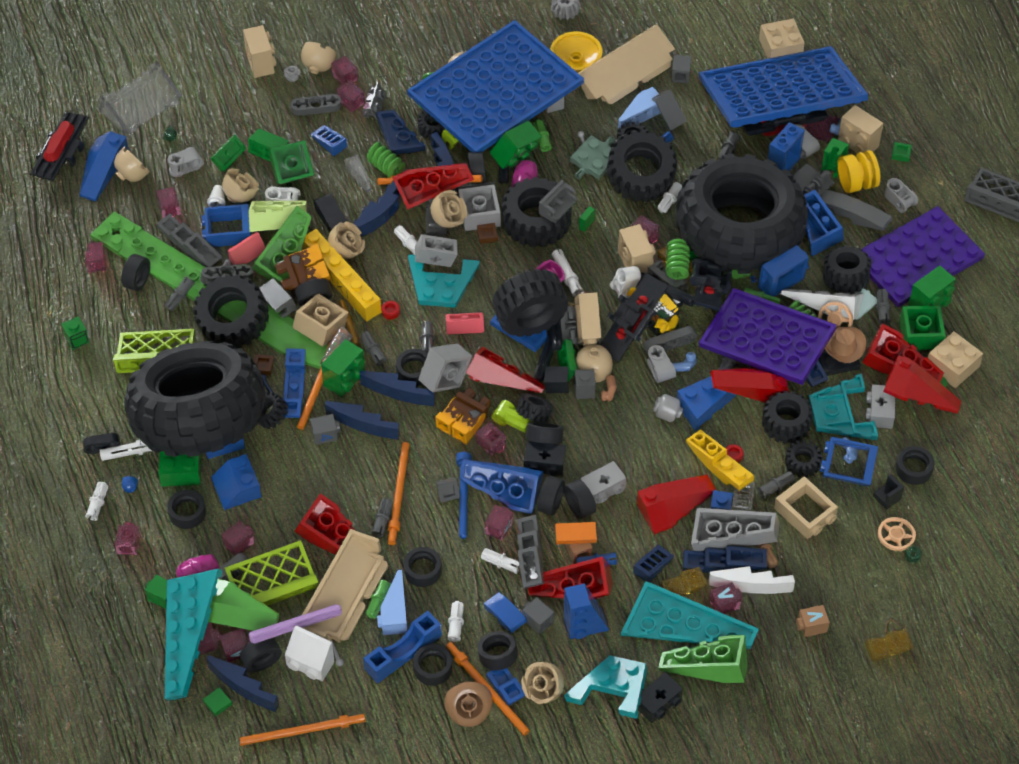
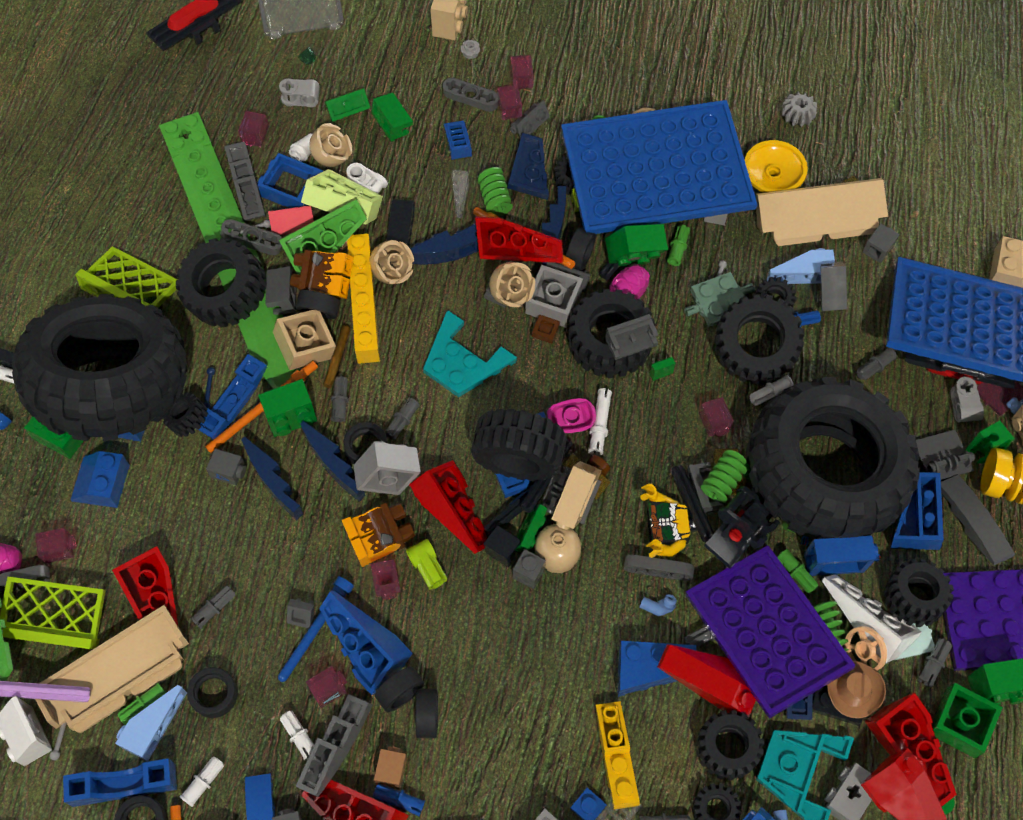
camera: 30 degrees right, 10 degrees up
green brick [61,316,90,350] -> none
blue wedge [79,131,129,202] -> none
clear pink brick [85,242,106,273] -> none
tan cylinder [114,147,150,182] -> none
black tyre [121,254,150,291] -> none
dark grey axle [165,276,195,311] -> none
black tyre [167,489,206,529] -> none
reddish brown plate [254,354,275,376] -> none
green brick [268,140,314,184] -> none
tan cylinder [301,42,337,74] -> none
clear slope [320,326,352,364] -> none
red tile [381,301,400,320] -> none
orange bar [388,442,410,545] -> none
white axle [394,225,417,255] -> none
light grey brick [415,234,458,267] -> none
coral slope [446,312,484,335] -> none
black tyre [516,393,554,423] -> none
black brick [524,441,566,476] -> none
black tyre [526,422,564,444] -> none
orange tile [555,522,597,545] -> none
light grey brick [580,461,627,504] -> none
black piece [600,273,668,363] -> none
nougat arm [601,375,617,402] -> none
white piece [610,266,641,299] -> none
tan brick [618,224,655,273] -> none
red wedge [636,475,716,535] -> none
light grey piece [647,345,676,383] -> none
light grey head [653,394,683,422] -> none
red tile [726,444,744,463] -> none
blue window [768,122,805,171] -> none
tan brick [928,331,983,388] -> none

